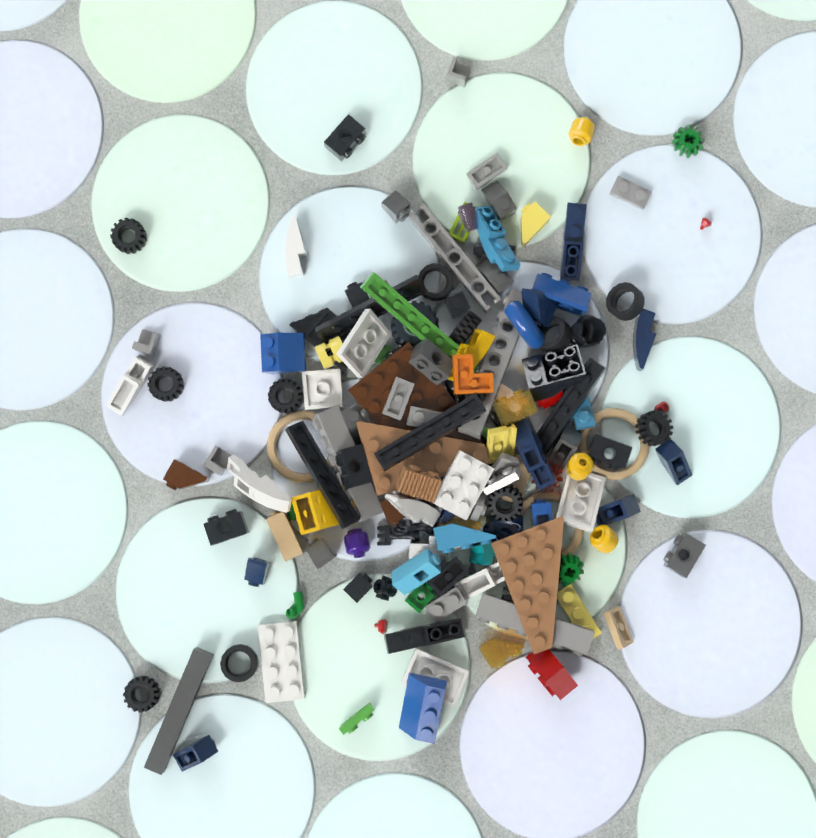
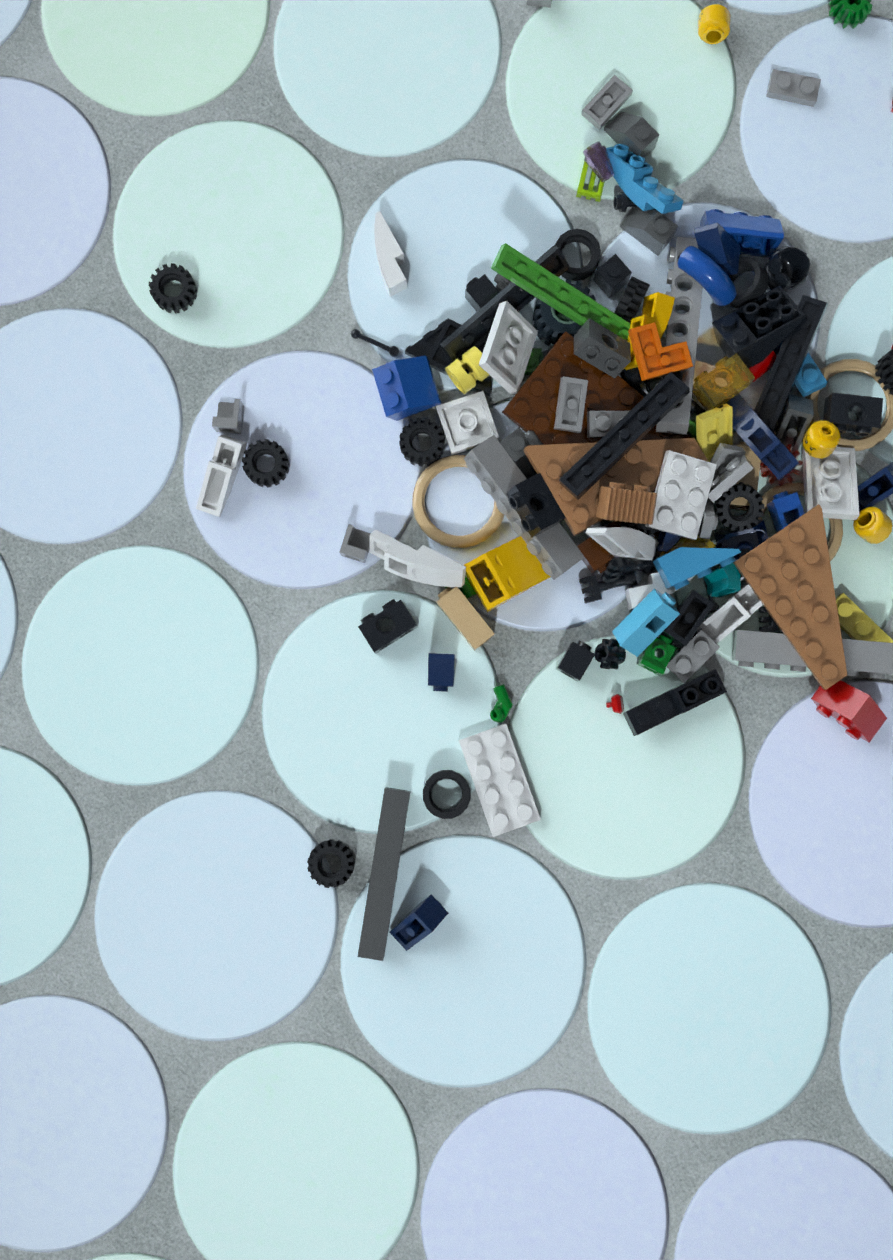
camera: 10 degrees left, 0 degrees up
reddish brown slope [163,459,210,490] -> none
black plate [285,421,360,529] -> none
dark grey slope [306,537,336,569] -> none
black brick [324,114,366,162] -> none
bright green plate [339,702,375,735] -> none
dark purple head [344,528,371,558] -> none
dark grey slope [381,190,410,223] -> none
slope [398,673,447,744] -> none
white plate [401,648,470,708] -> none
light grey piece [409,203,501,314] -> none
clear yellow slope [478,637,525,669] -> none
light yellow slope [520,201,551,248] -> none
green gear [558,552,584,586] -> none
dark blue slope [560,202,587,281] -> none
black tyre [606,282,645,321] -> none
dark blue slope [633,308,656,371] -> none
none -> black hinge [351,329,399,357]

